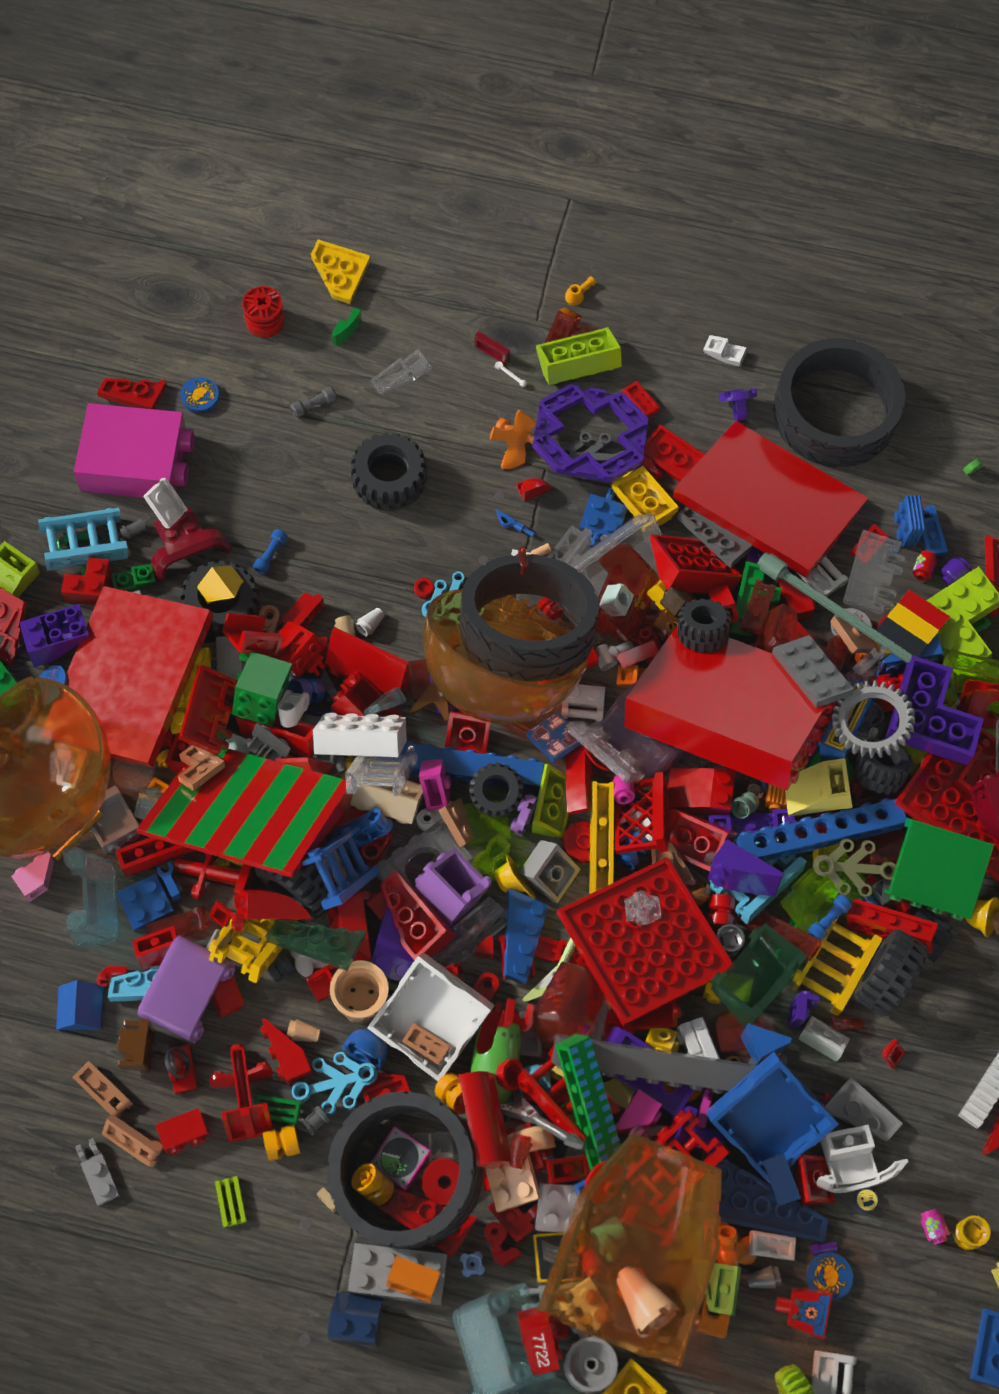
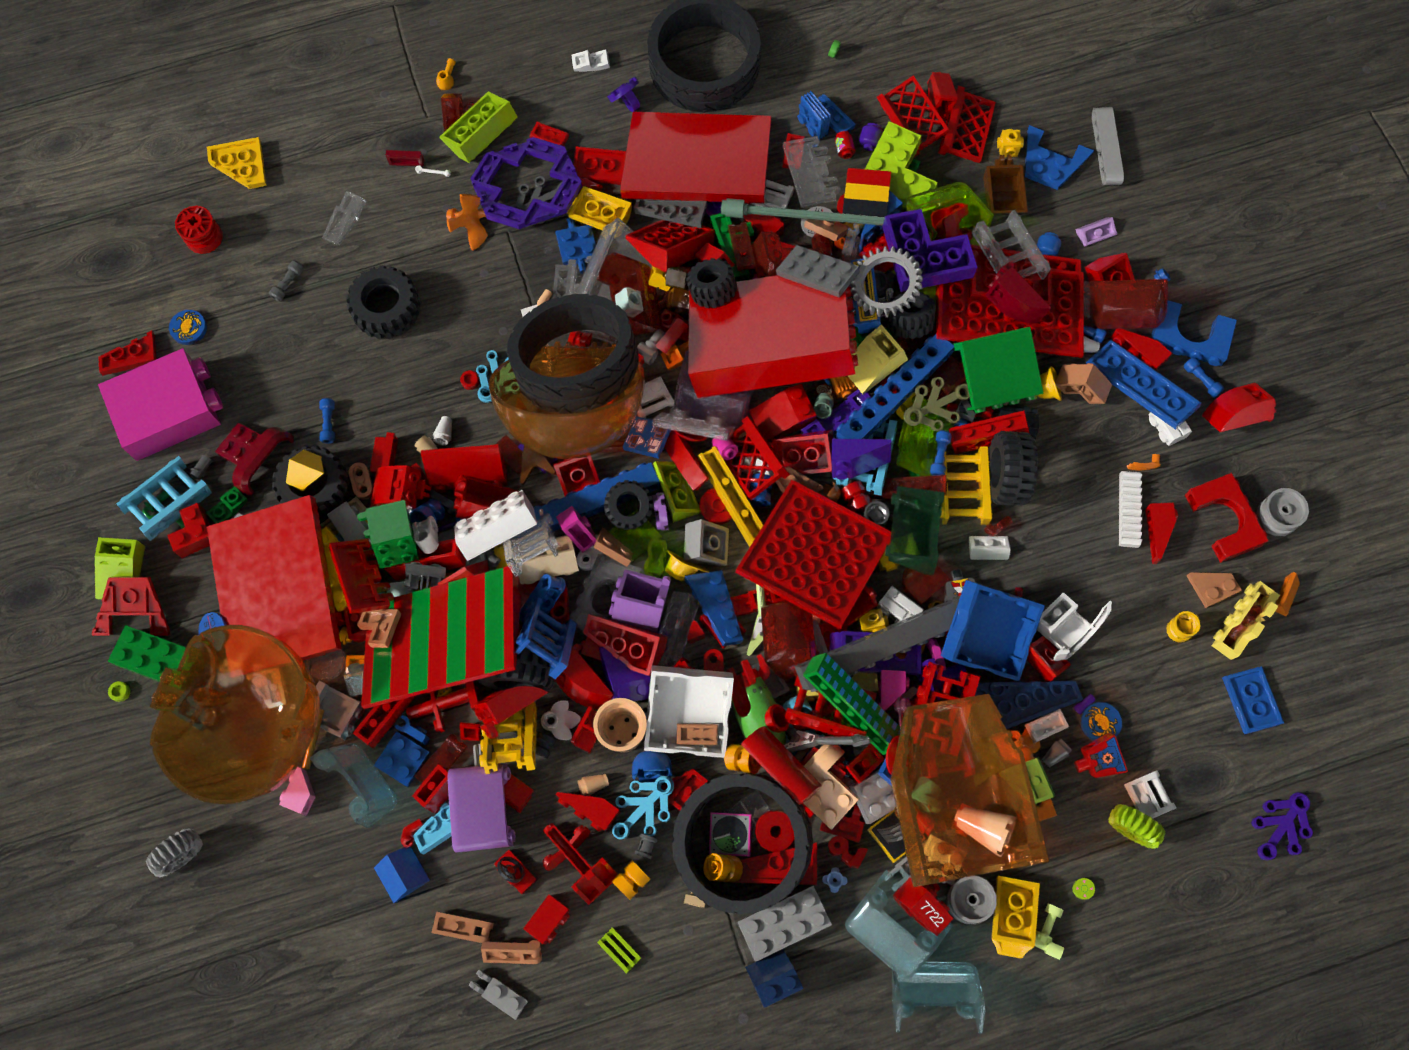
camera: 25 degrees left, 5 degrees up
dark purple slope [19,604,89,667] -> none
reddish brown panel [117,1019,155,1074] -> none
white plate [143,478,188,528] -> none
red panel [222,613,284,656] -> none
green tile [255,1094,302,1125] -> none
clear green wing [266,919,366,971] -> none
green slope [332,307,362,346] -> none
clear light blue slope [364,687,406,716] -> none
orange hinge [386,1256,440,1303] -> none
blue hand [495,509,535,537] -> none
clear red cone [509,1133,533,1170] -> none
red brick [516,478,552,502] -> none
clear red piece [517,546,529,575] -> none
clear brick [625,891,661,925] -> none
blue slope [741,1024,792,1065] -> none
dark blue tile [762,1153,801,1206] -> none
dark purple bracket [787,991,820,1030] -> none
light grey wing [825,1077,903,1141] -> none
tile [854,1188,879,1213] -> none
red slope [882,1039,905,1069] -> none
dark pink brick [920,1208,950,1245] -> none

